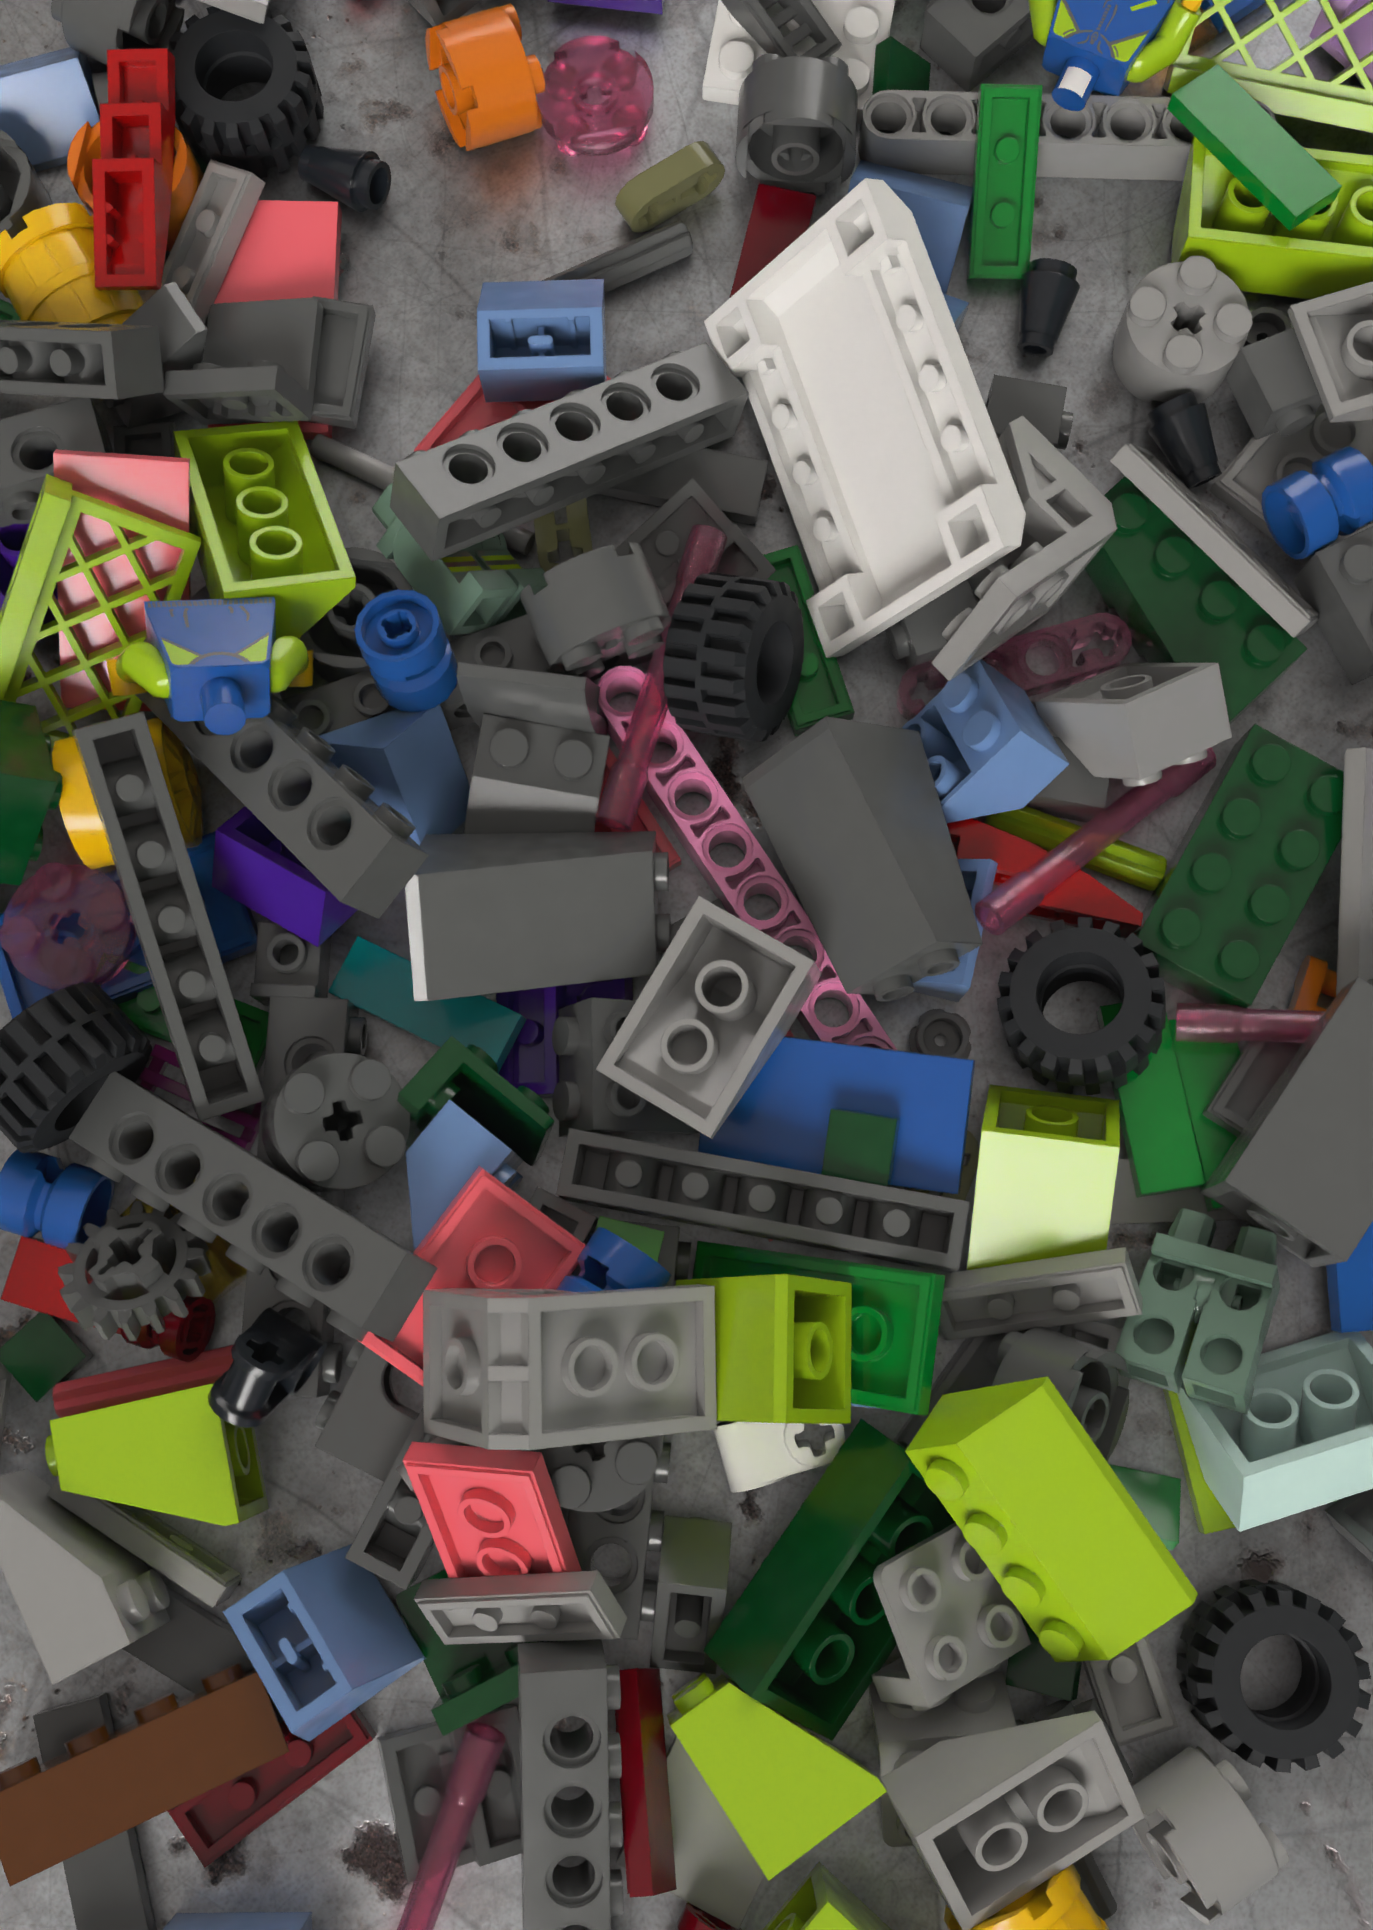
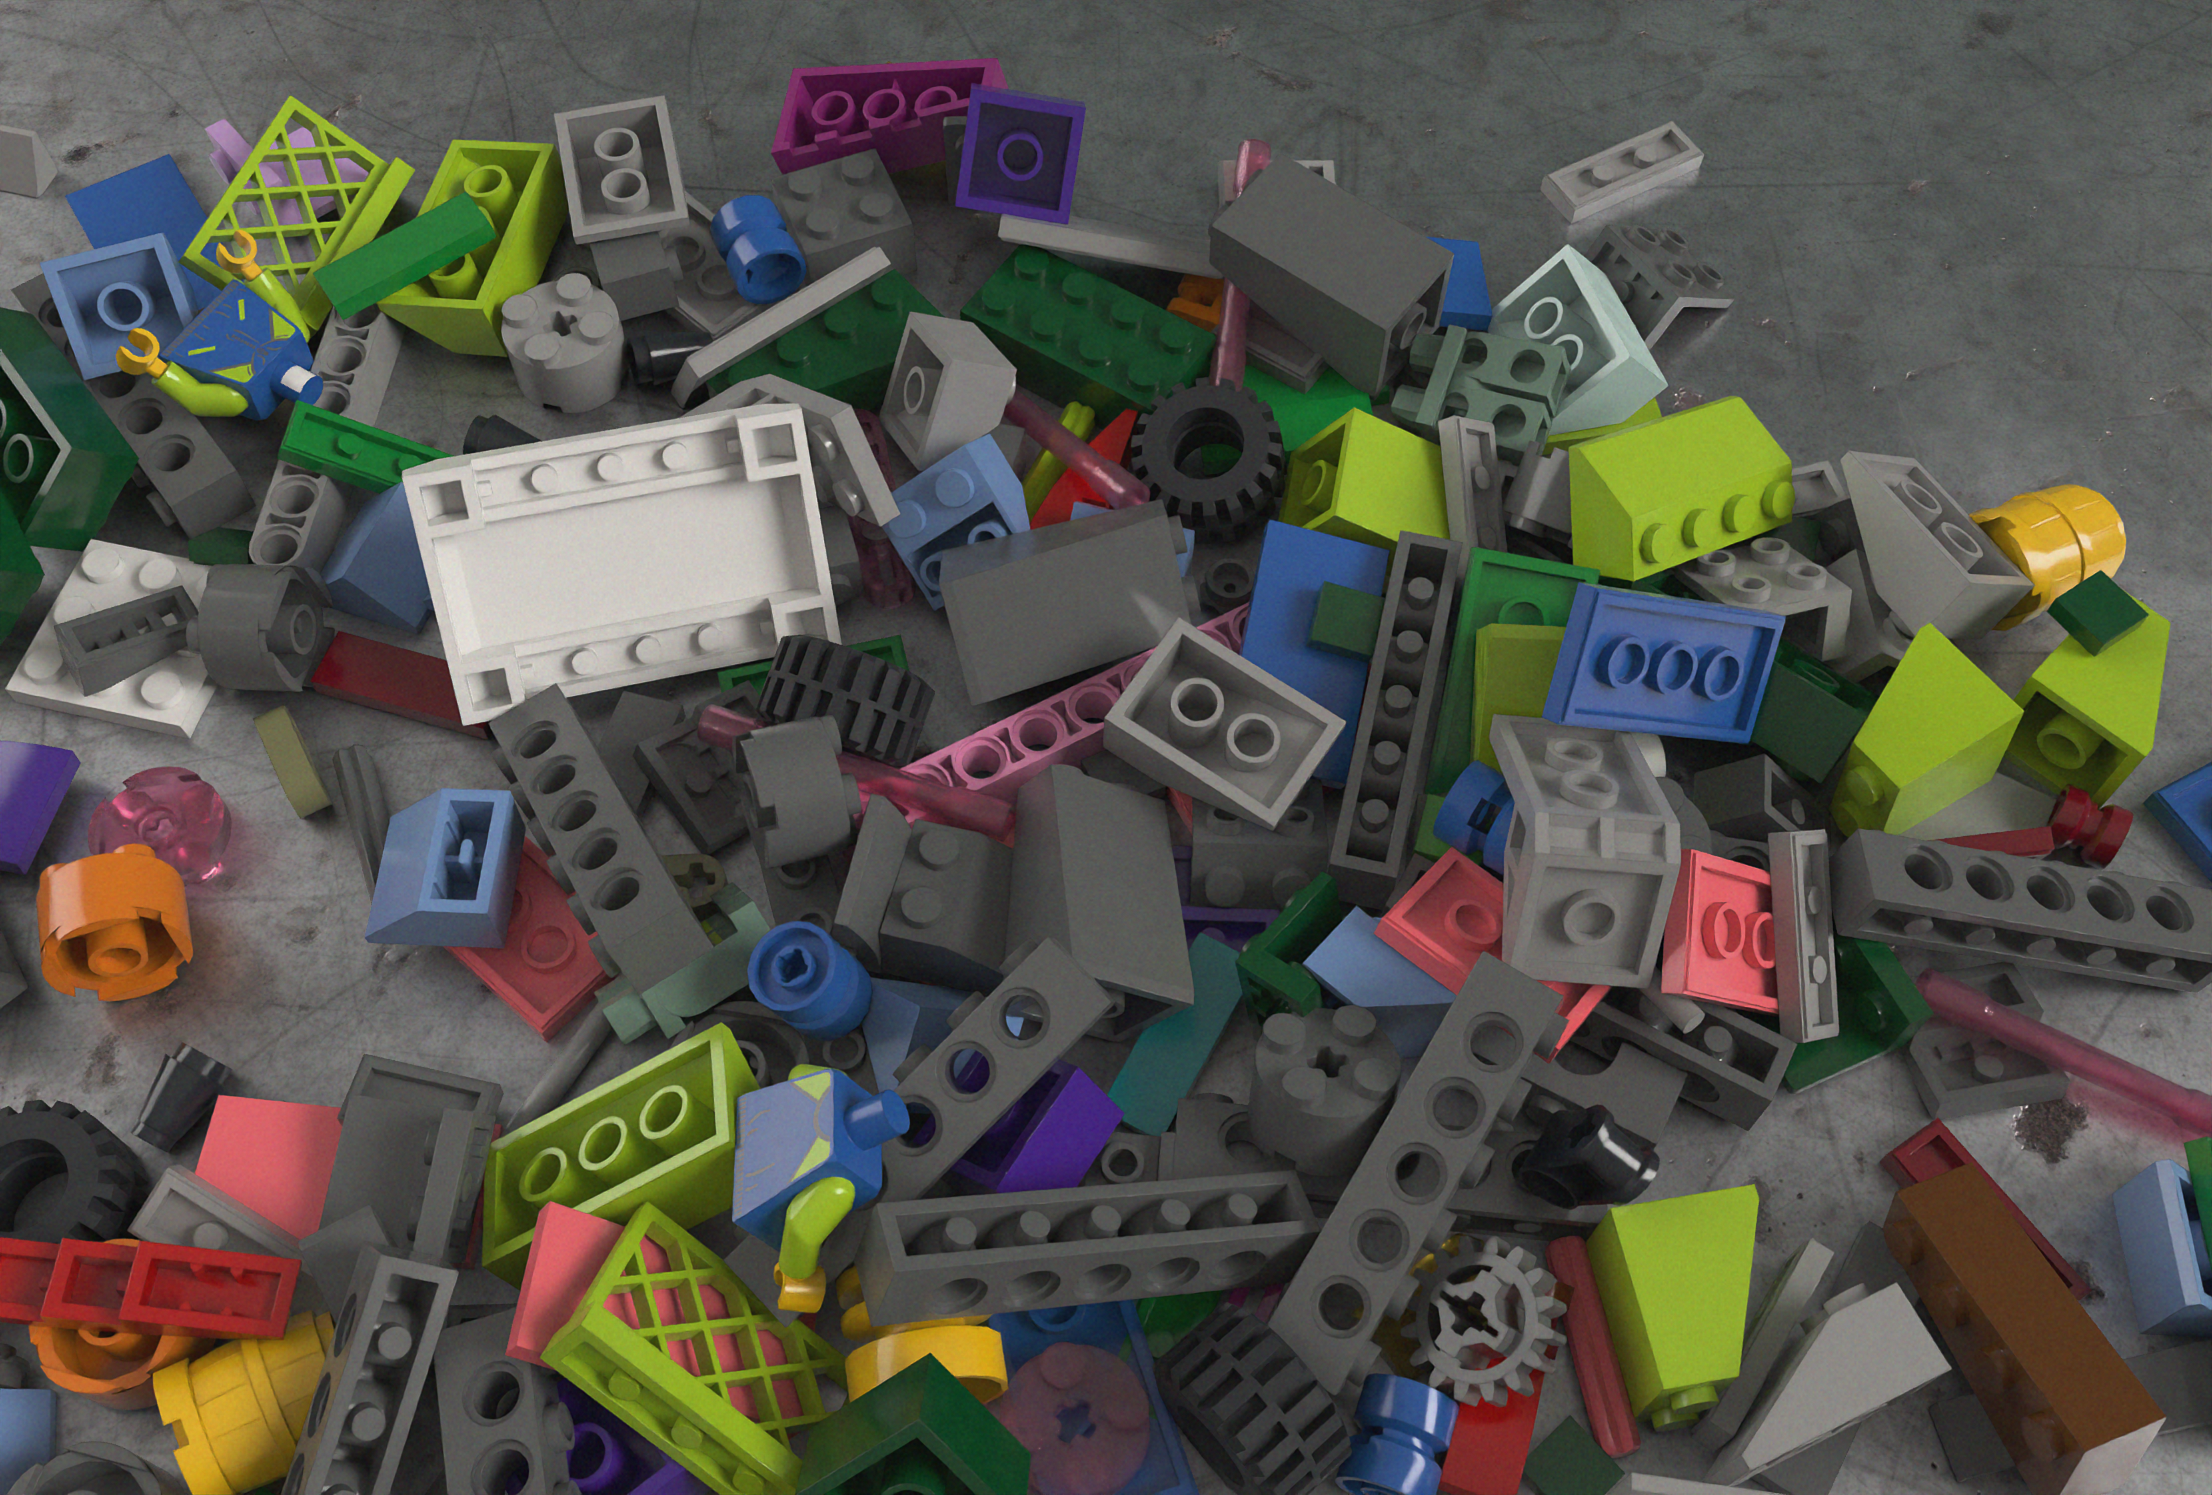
camera: 90 degrees left, 20 degrees down
medium blue slope [223,1544,426,1742] -> none
light grey brick [1131,1746,1289,1925] -> none
black tyre [1176,1579,1371,1773] -> none
none -> blue tile [1542,582,1786,743]

